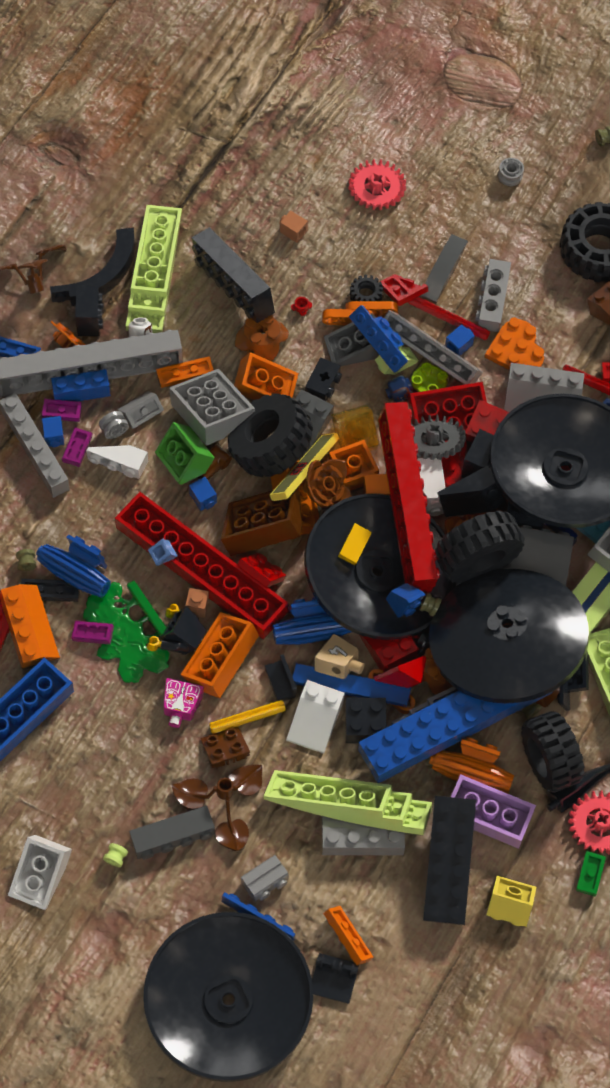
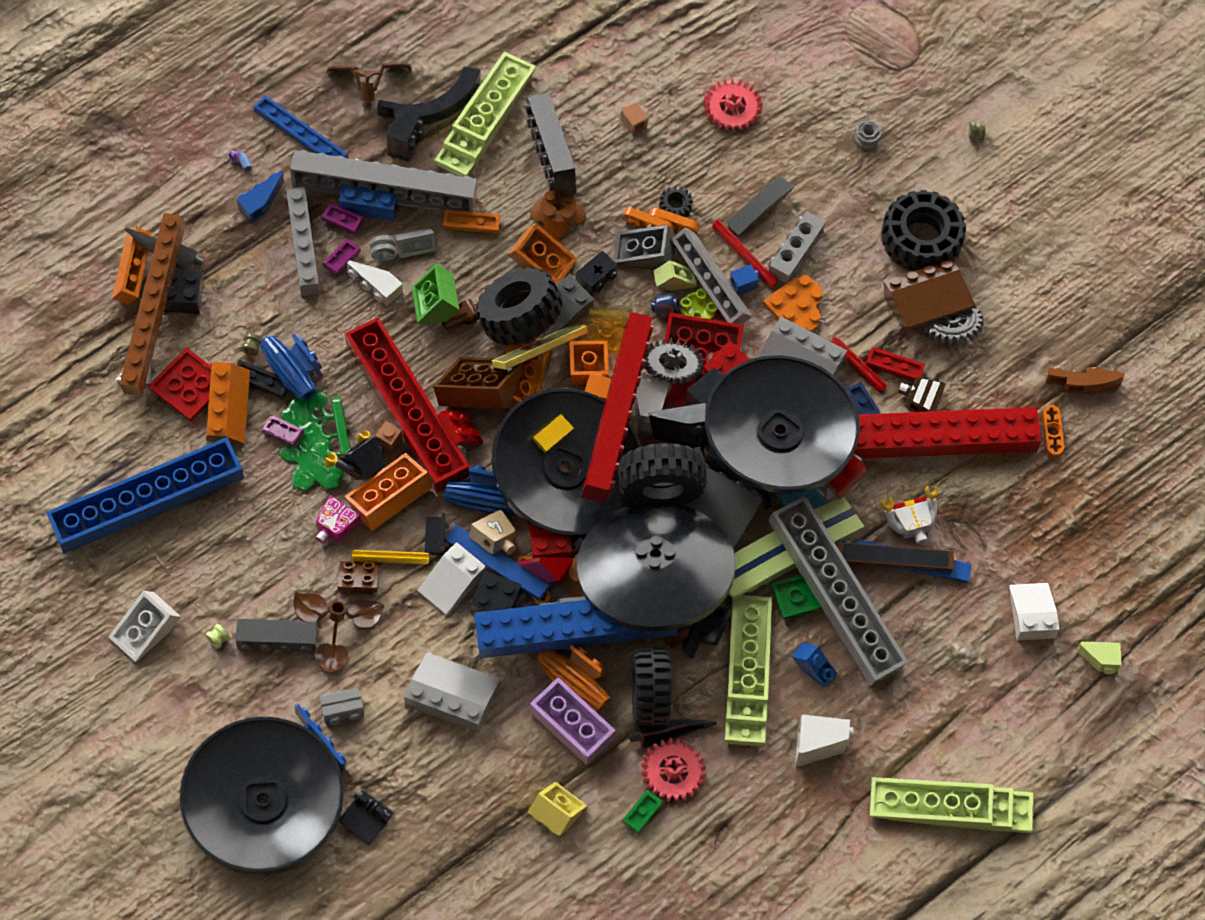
camera: 20 degrees right, 0 degrees up
blue brick [42,416,65,447] -> none
orange hinge [51,321,86,348] -> none
white head [128,317,152,336] -> none
medium blue slope [148,539,177,566] -> none
light grey slope [169,369,255,446] -> none
blue brick [189,477,217,511] -> none
yellowish green slope [264,770,432,835] -> none
red plate [291,297,312,316] -> none
dark orange brick [303,459,352,508] -> none
orange plate [323,906,373,965] -> none
blue bracket [349,305,408,373] -> none
red wing [380,274,428,306] -> none
blue slope [386,583,425,618] -> none
olive wheel [419,592,442,617] -> none
black brick [423,796,476,926] -> none

